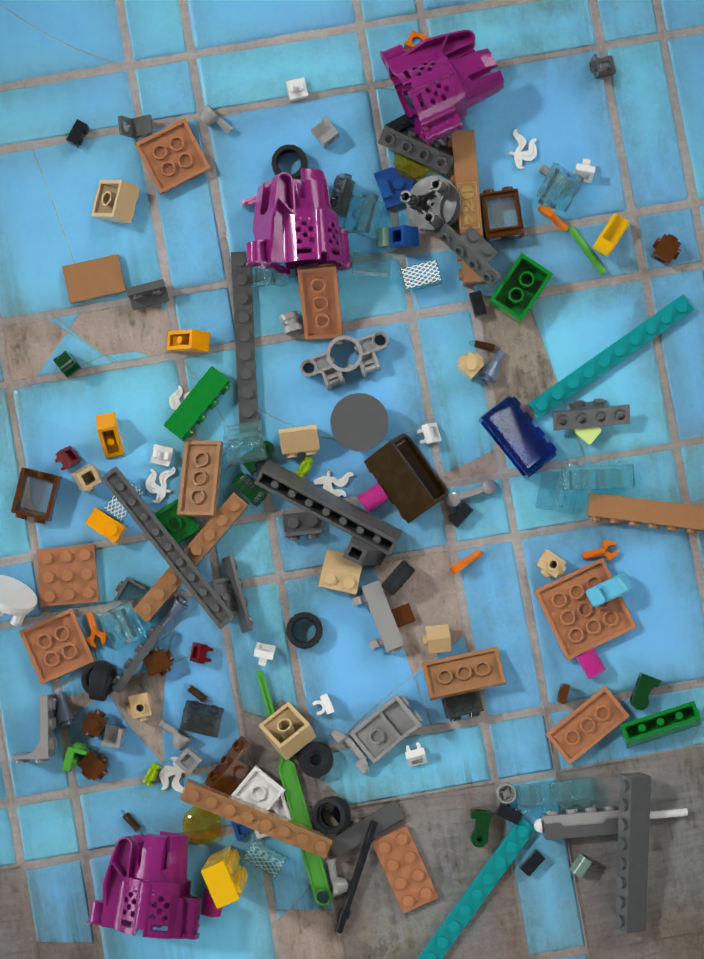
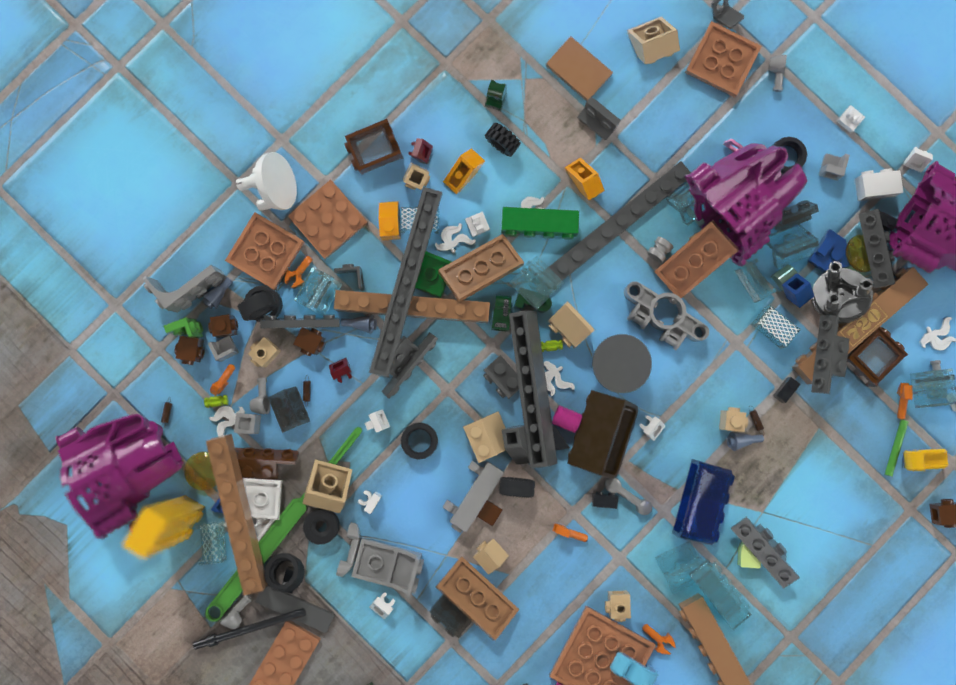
camera: 50 degrees right, 0 degrees up
green brick [488,253,553,324] -> none
teal plate [528,294,695,419] -> none
none -> orange bar [210,364,235,396]
none -> black tyre [484,123,521,157]
none -> black piece [553,426,570,450]
none -> white brick [855,168,903,201]
none -> white tile [904,147,933,173]

